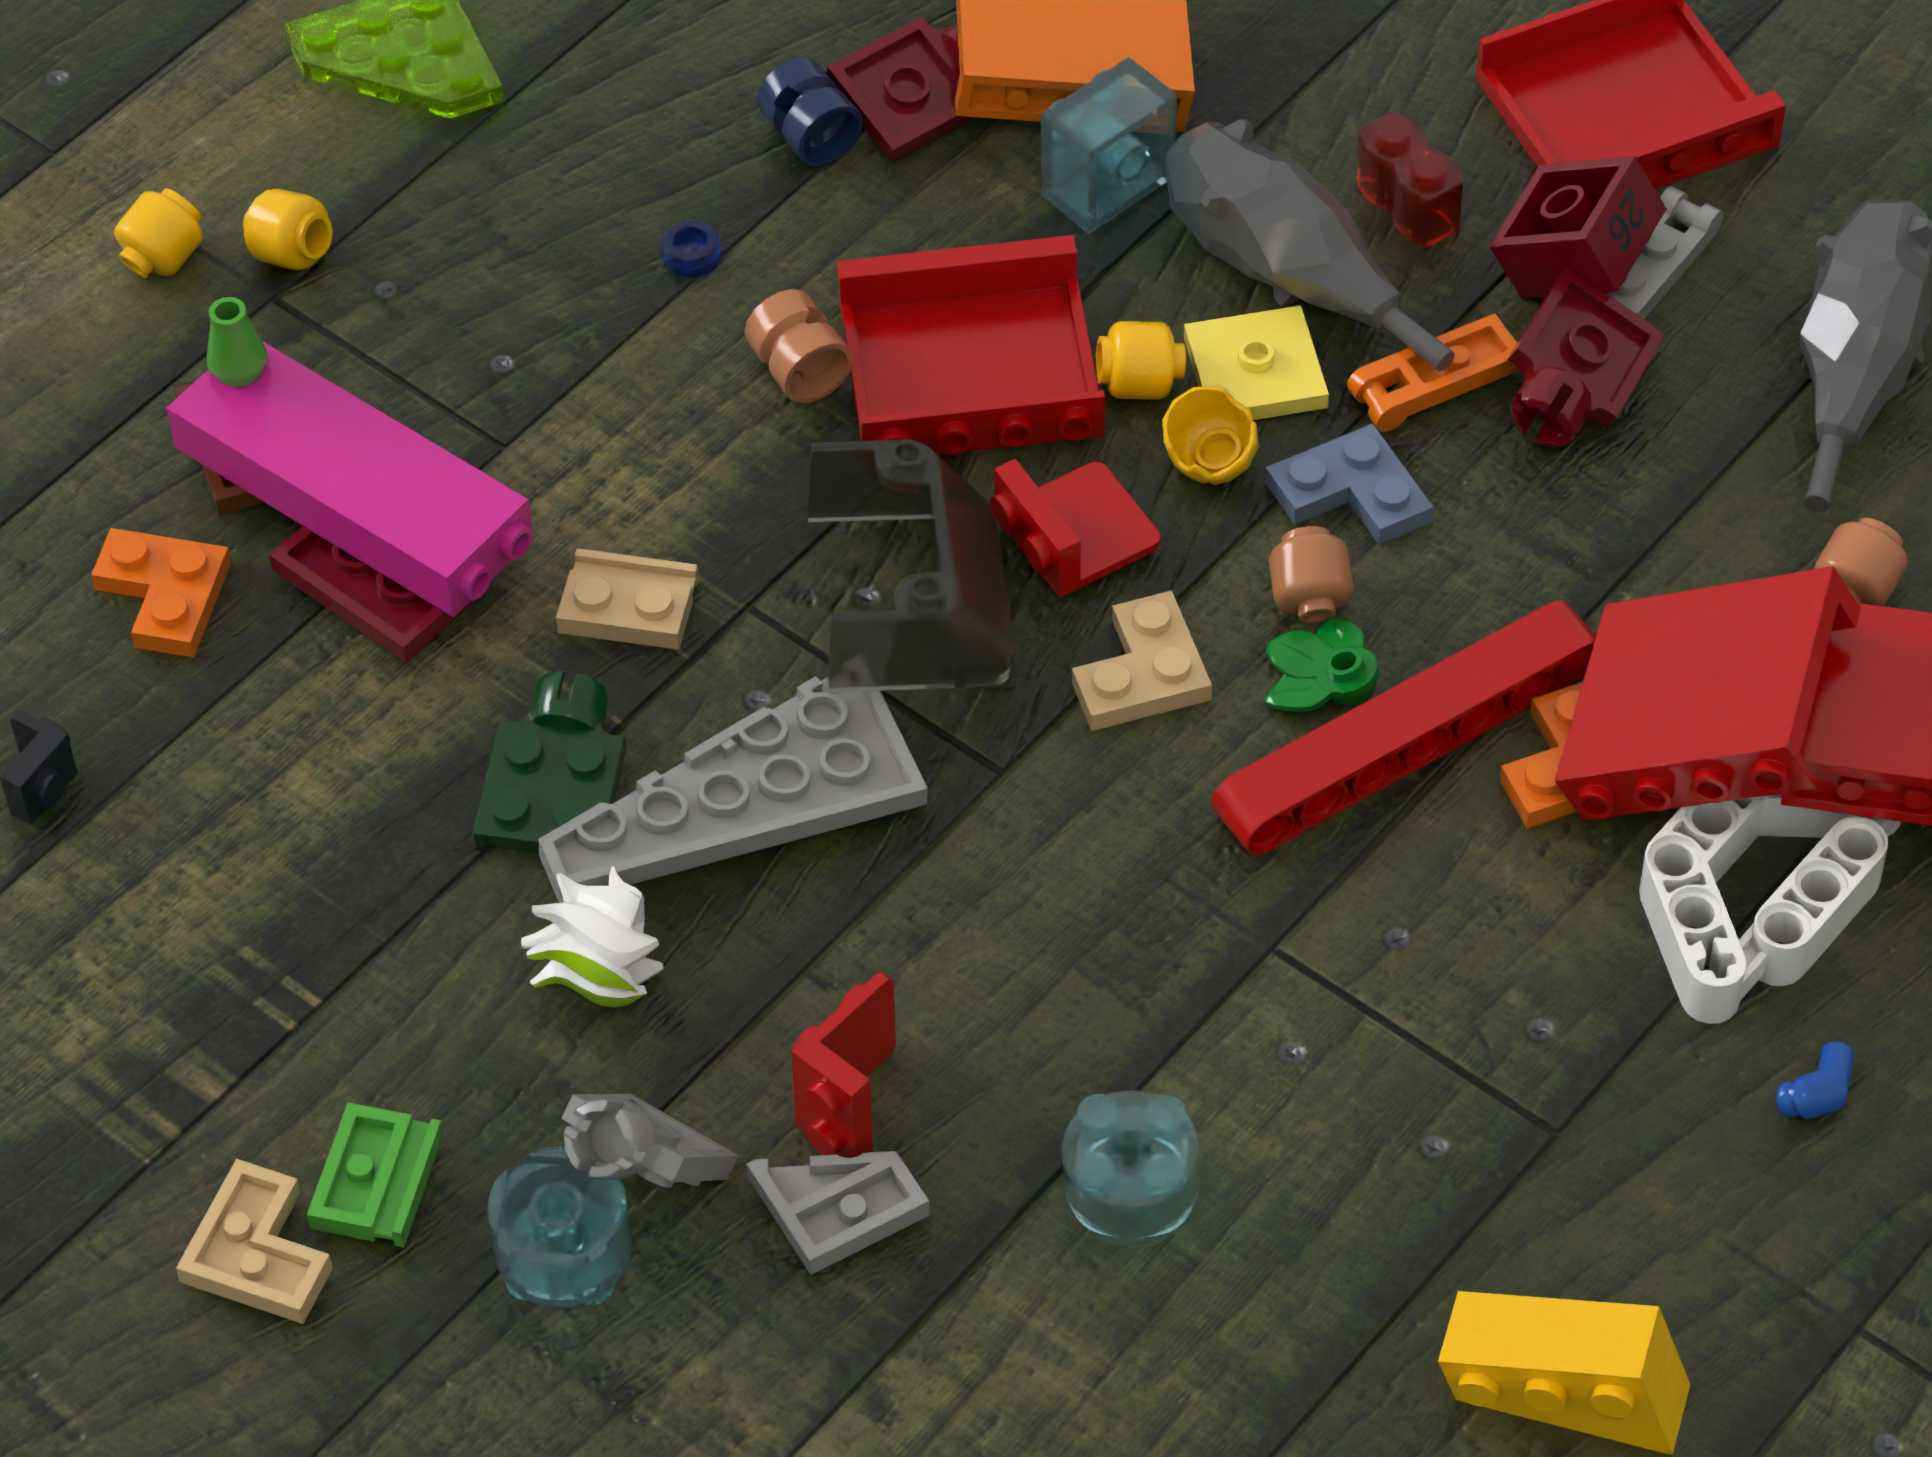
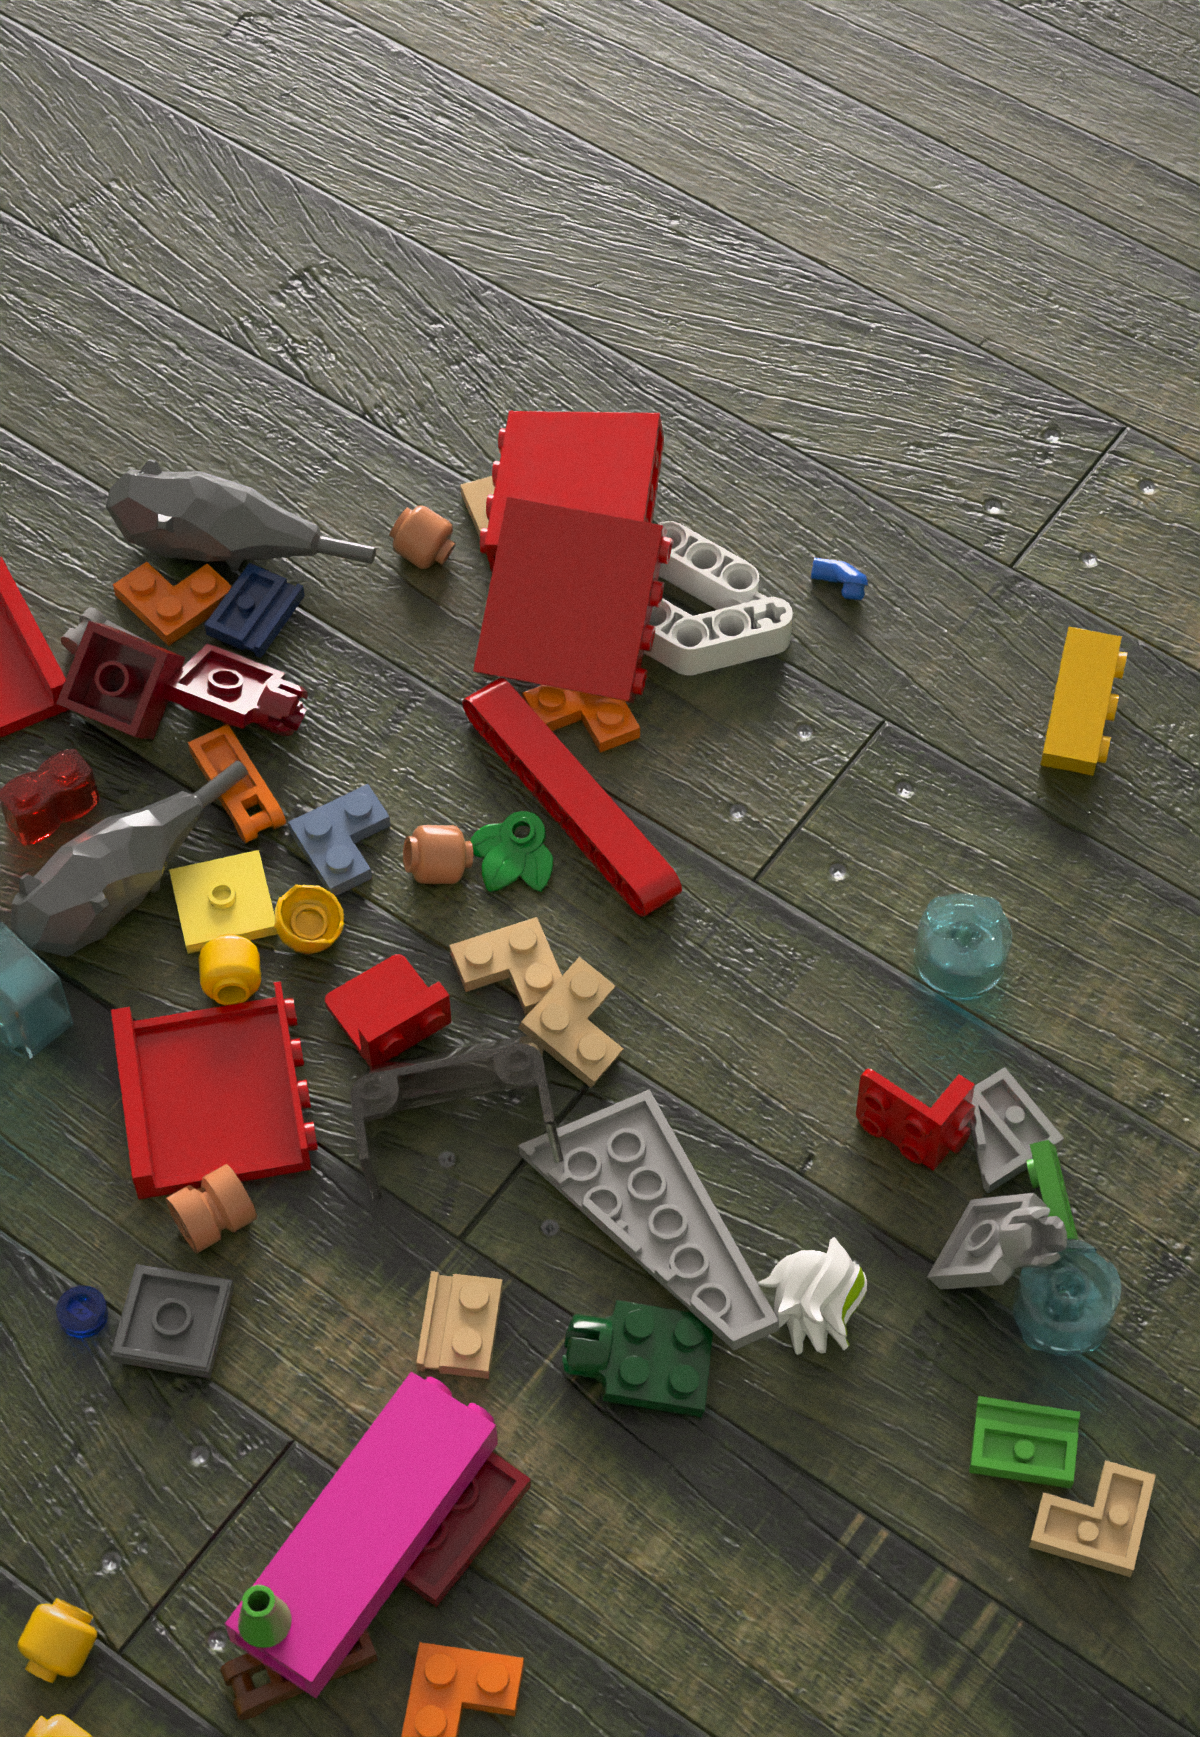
camera: 95 degrees left, 5 degrees up
none -> dark grey plate [111,1264,234,1378]
none -> orange plate [113,562,232,646]
none -> dark blue plate [205,563,305,658]
none -> tan plate [518,956,623,1088]
none -> bright green plate [1027,1140,1079,1244]

